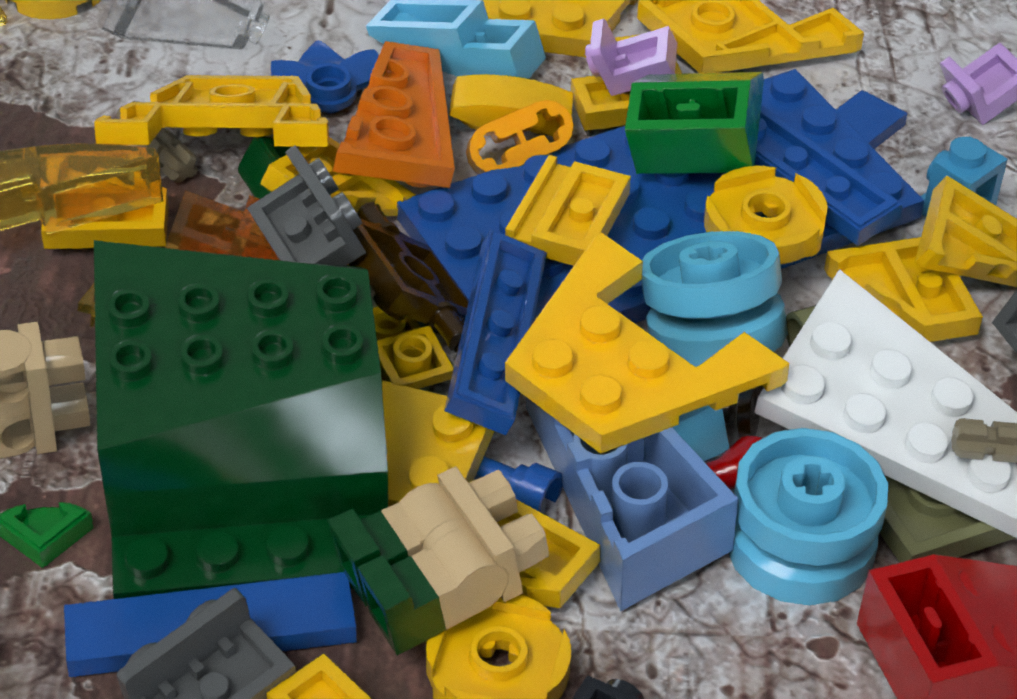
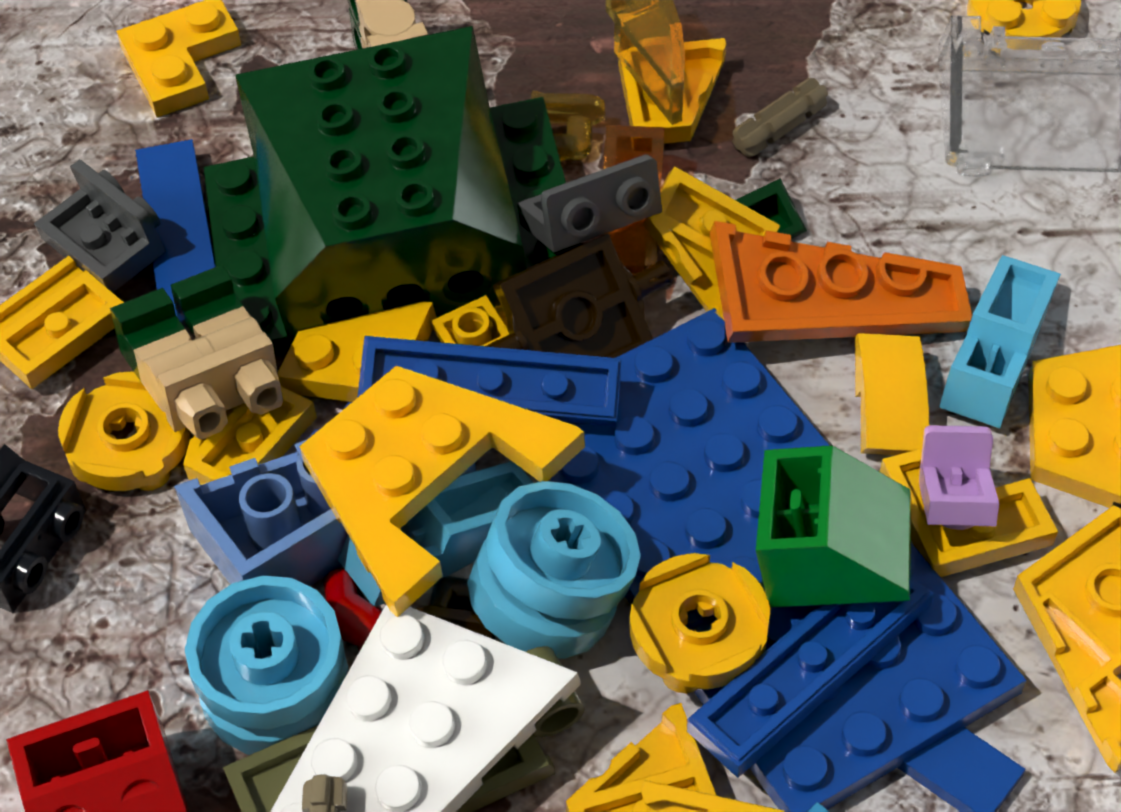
camera: 90 degrees right, 10 degrees up
yellow wing [94,75,329,147] -> none
blue plate [271,40,379,114] -> none
light orange beam [466,100,574,174] -> none
yellow plate [505,155,631,266] -> none

